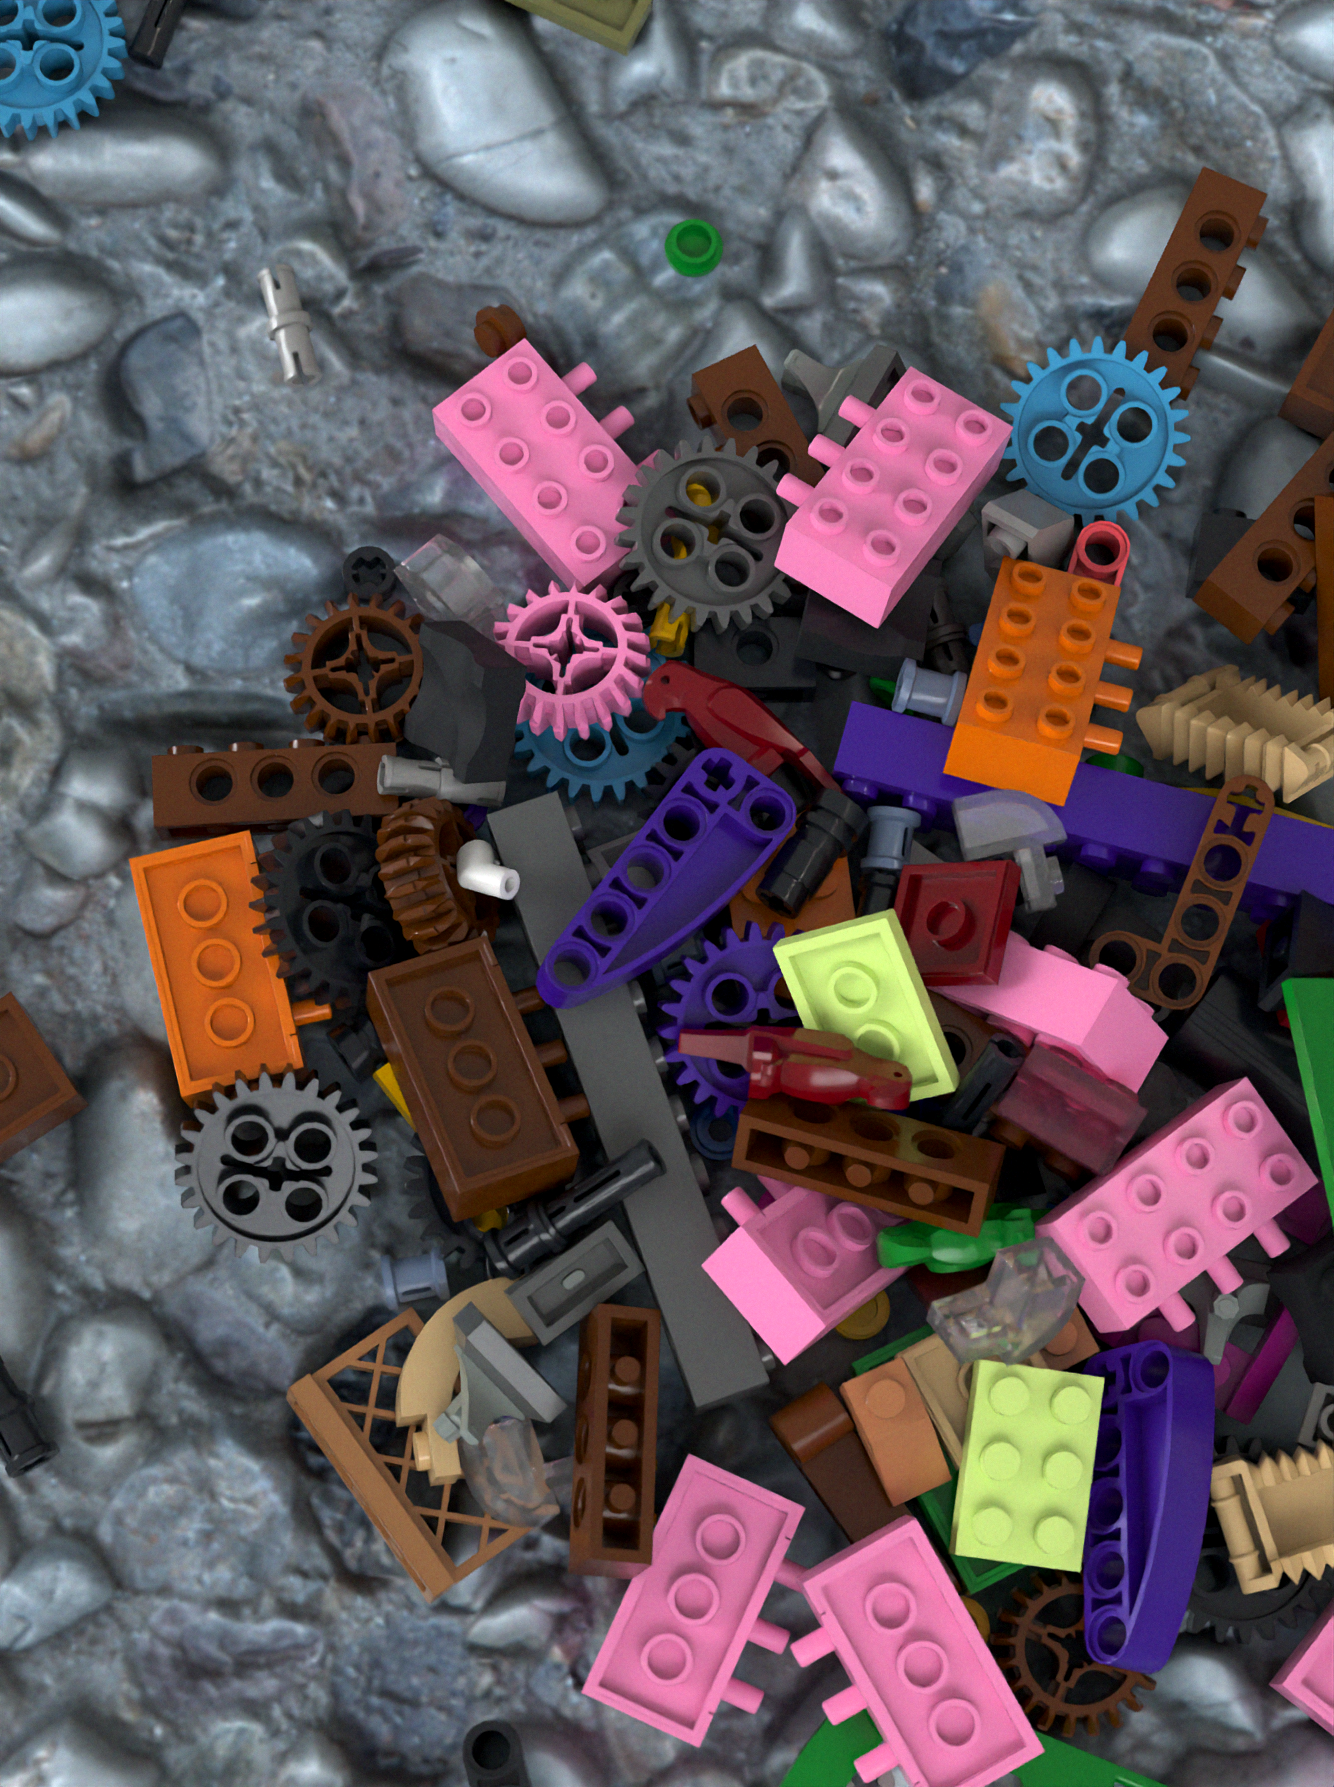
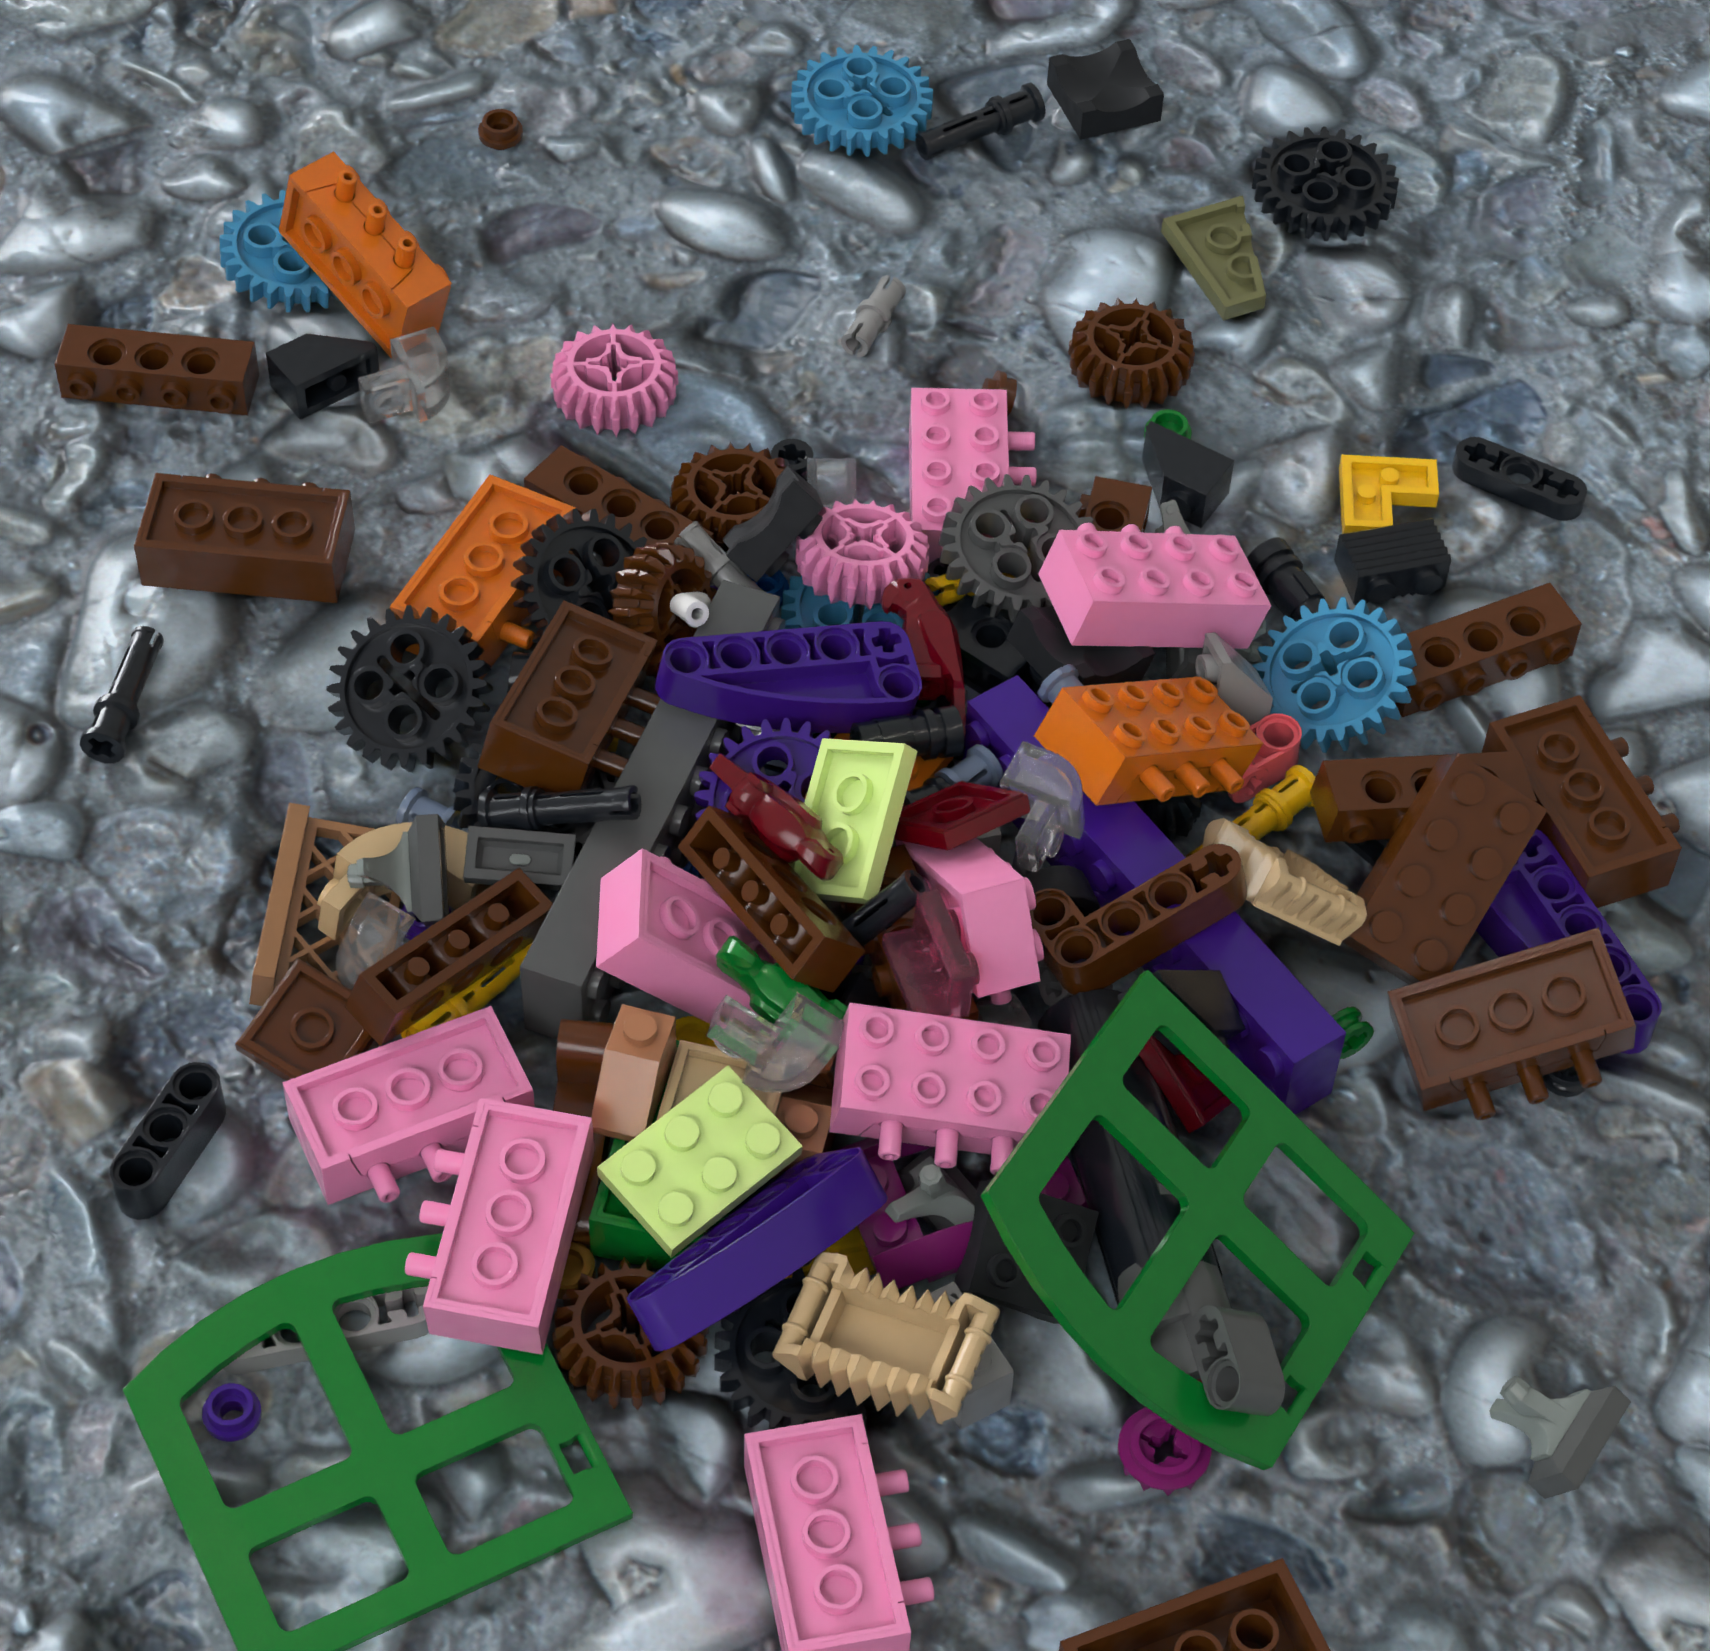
camera: 40 degrees right, 25 degrees down
none -> reddish brown plate [235,958,374,1081]
none -> bright pink gear [550,323,678,437]
none -> reddish brown gear [1068,298,1195,409]
none -> black slope [1142,421,1234,528]
none -> yellow pin [1186,765,1316,858]
none -> black axle [1247,537,1331,622]
none -> black brick [1334,518,1451,605]
none -> yellow plate [1339,454,1439,534]
none -> black beam [1452,437,1587,521]

